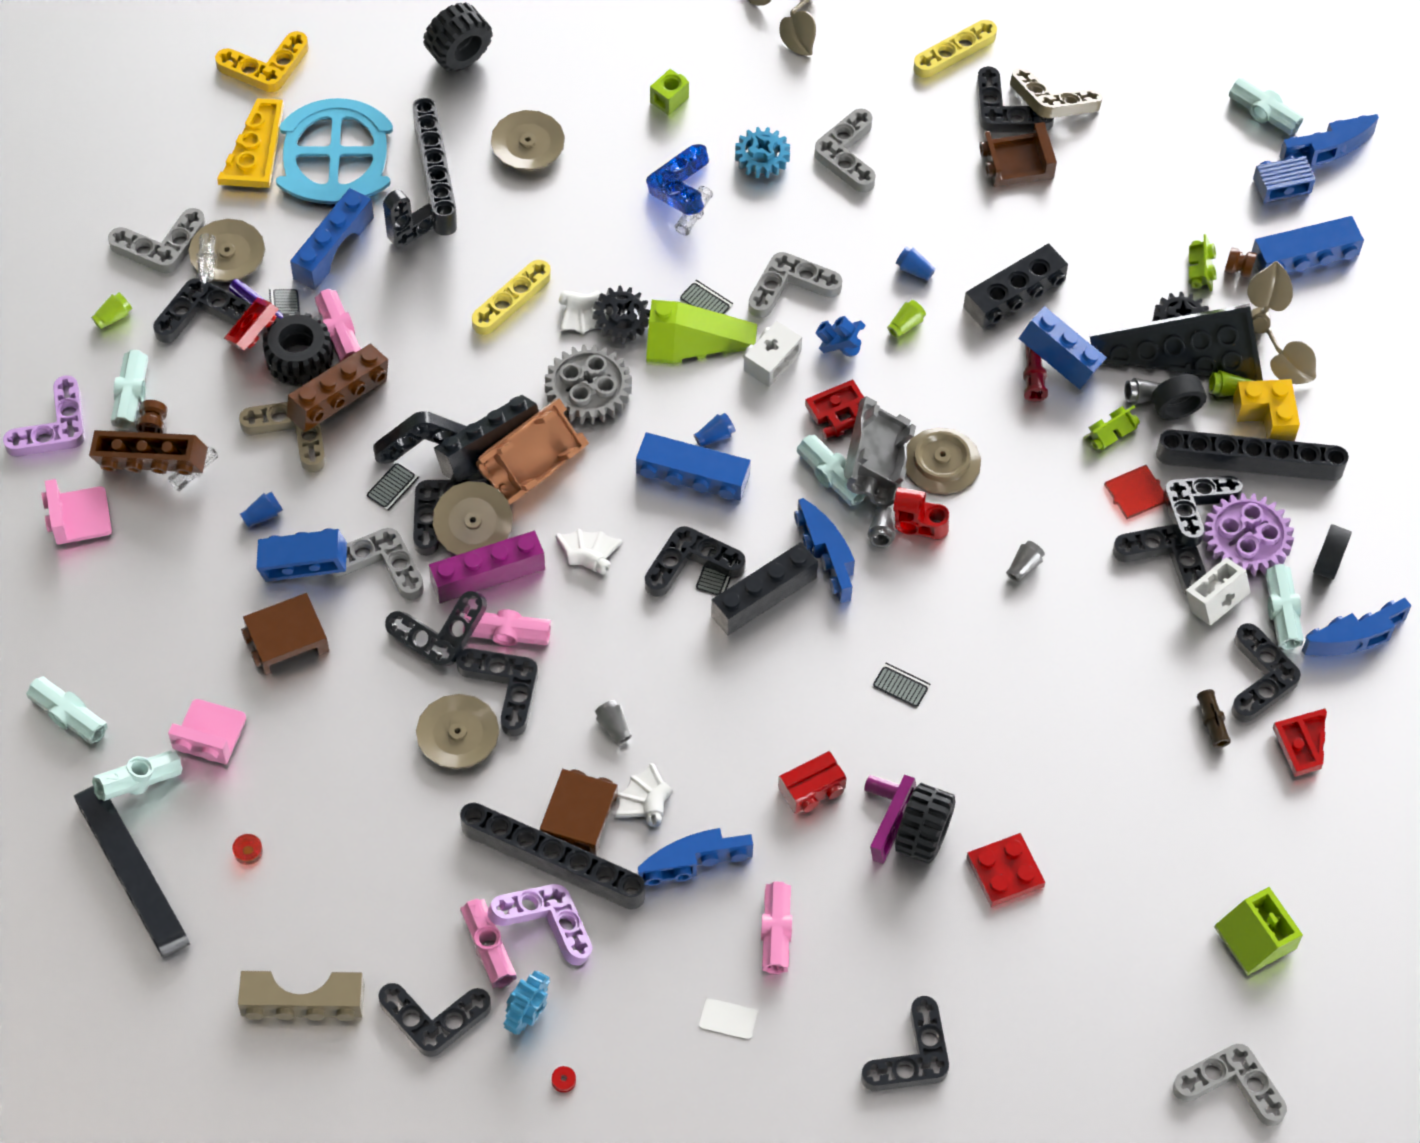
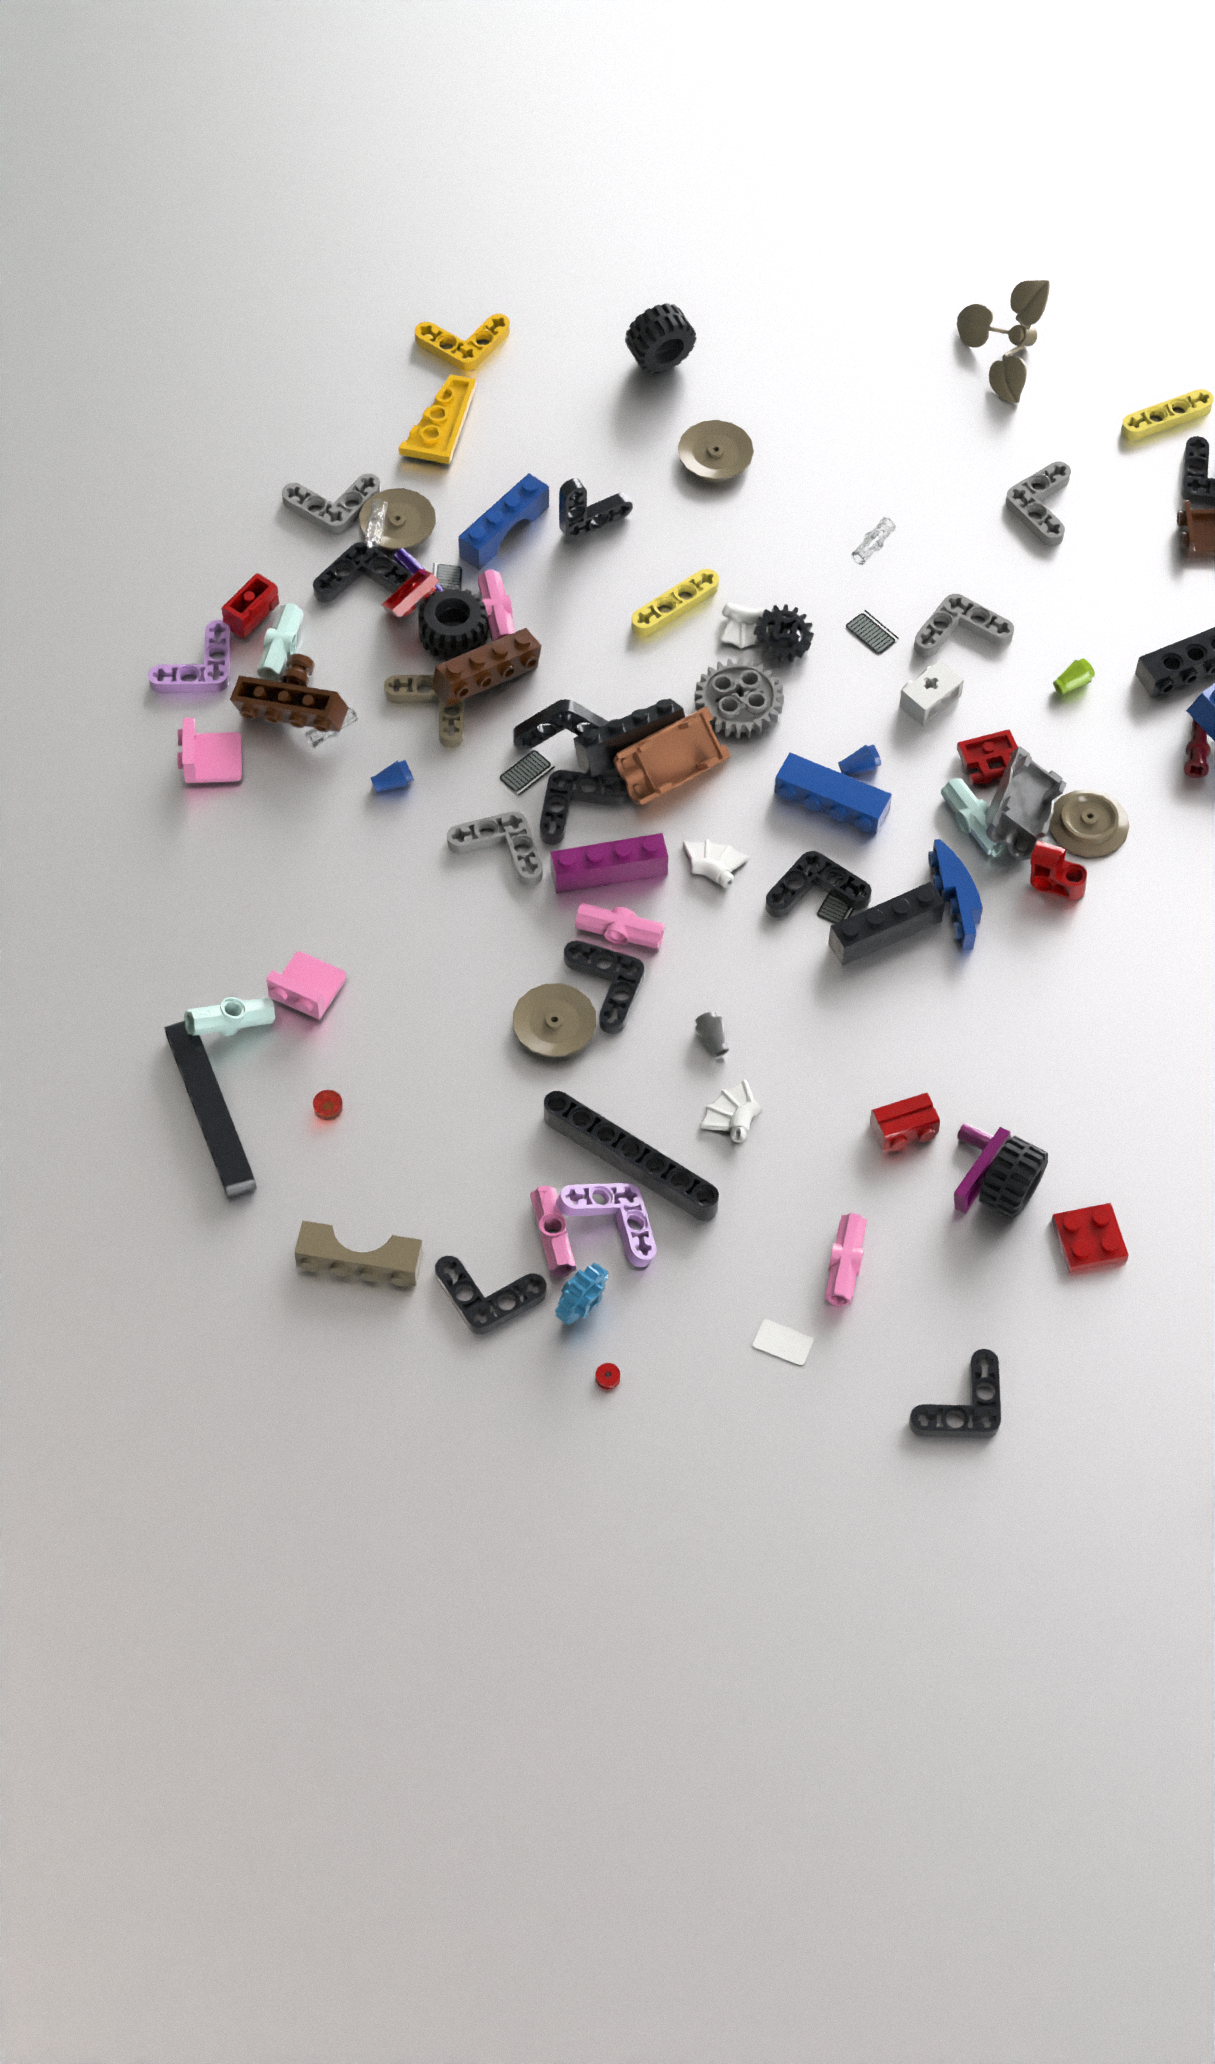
camera: 10 degrees right, 0 degrees up
light aqua piece [26,677,108,744] -> none
lime cone [91,292,132,330] -> none
reddish brown panel [241,593,330,675] -> none
blue brick [256,528,347,582] -> none
medium azure window [276,98,393,204] -> none
black beam [385,591,487,666] -> none
black beam [413,98,457,236] -> none
dark tan piece [433,481,513,555] -> none
reddish brown panel [540,768,618,856] -> none
blue slope [638,828,753,886] -> none
clear blue beam [646,144,710,215] -> none
lime wedge [646,299,758,364] -> none
lime brick [650,69,689,115] -> none
dark azure gear [735,127,790,178] -> none
blue hips [815,316,866,357] -> none
flat silver cone [867,506,895,547] -> none
sticker [873,662,931,707] -> none
blue cone [895,246,936,281] -> none
flat silver cone [1006,540,1045,583] -> none
none -> red brick [221,573,279,639]

